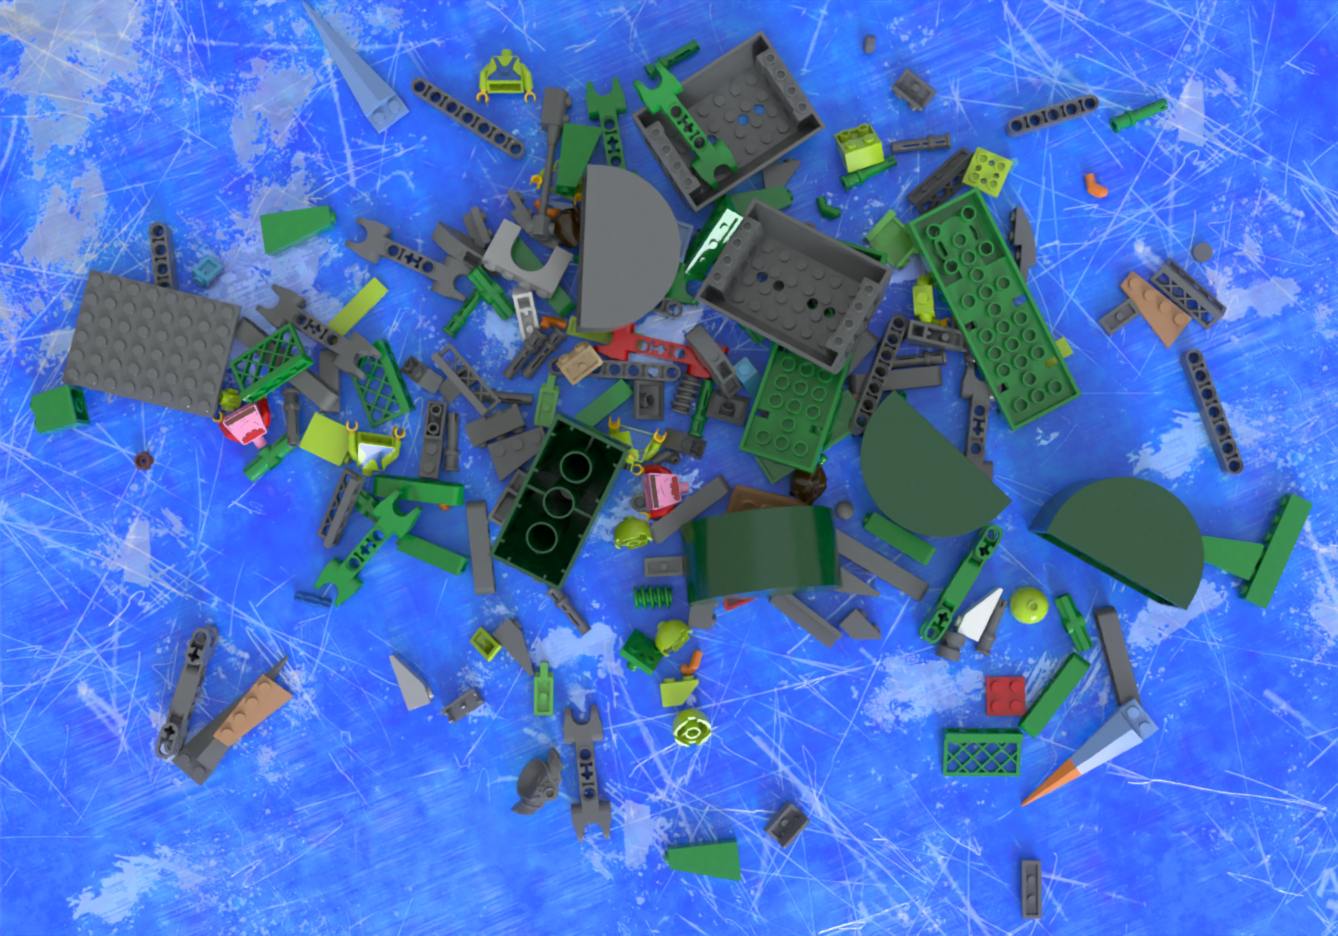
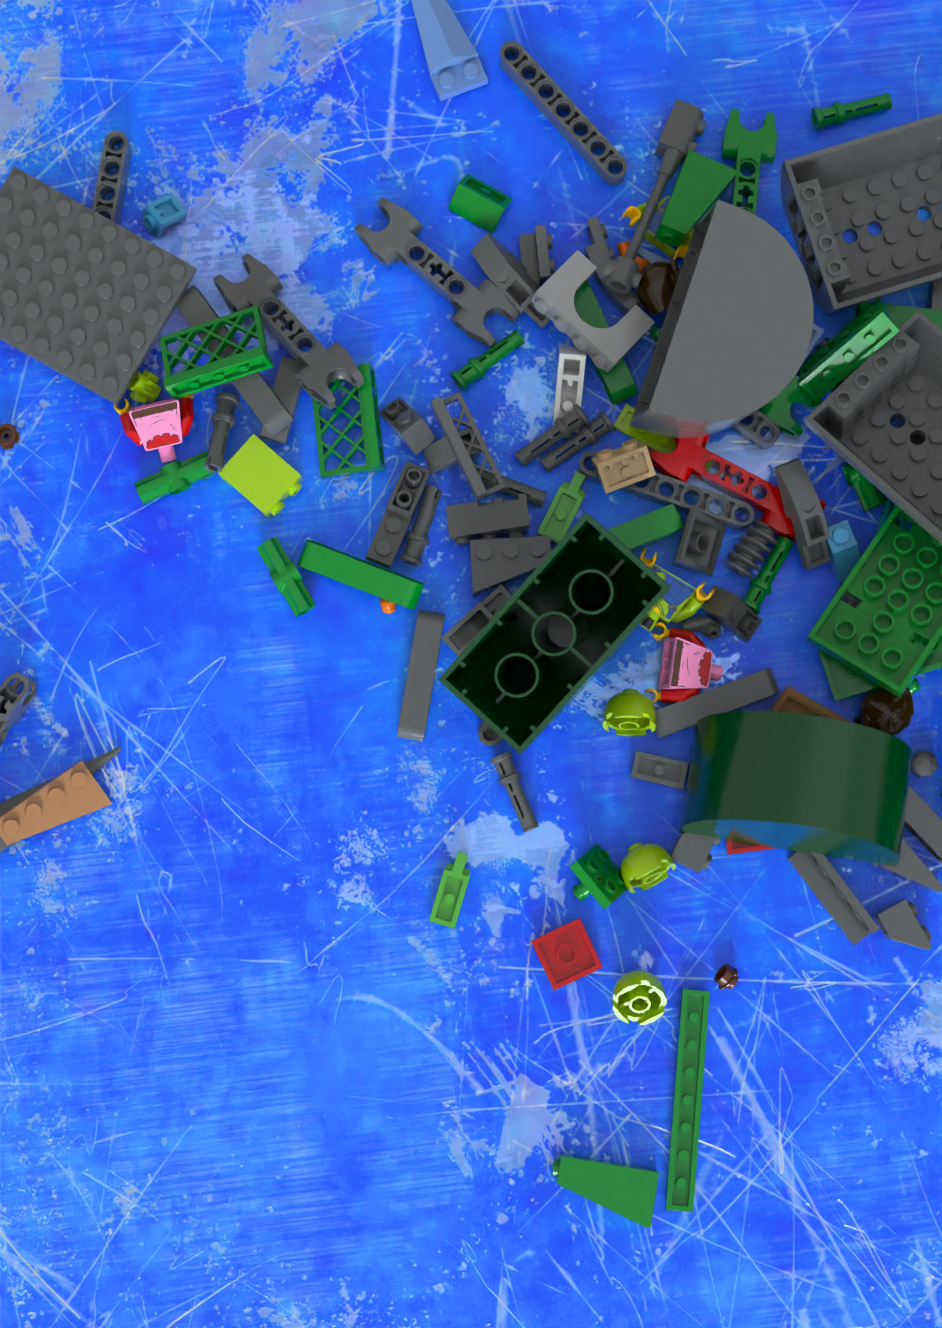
camera: 15 degrees right, 5 degrees down
green slope [260,205,337,256] -> none
blue axle [294,591,332,610] -> none
green piece [314,488,423,608] -> none
dark grey fence [317,468,366,548] -> none
lime tile [326,277,389,344] -> none
lime torso [345,421,406,476] -> none
light grey slope [389,653,434,711] -> none
green slope [396,532,470,576] -> none
dark grey hinge [440,686,486,724] -> none
green piece [467,265,516,320] -> none
lime slope [469,626,503,662] -> none
lime torso [476,49,536,104] -> none
dark grey slope [492,617,535,676] -> none
dark grey piece [511,747,563,815] -> none
orange arm [540,316,568,330] -> none
dark grey piece [563,704,612,842] -> none
dark grey tile [631,493,646,512] -> none
green piece [632,62,739,190] -> none
green piece [633,585,672,610] -> none
lime slope [660,675,699,707] -> none
orange arm [680,650,703,676] -> none
dark grey slope [706,388,750,427] -> none
dark grey bracket [763,800,810,849] -> none
none -> green panel [448,174,513,233]
none -> red plate [531,918,603,990]
none -> green plate [665,989,710,1212]
none -> reddish brown plate [714,964,739,990]

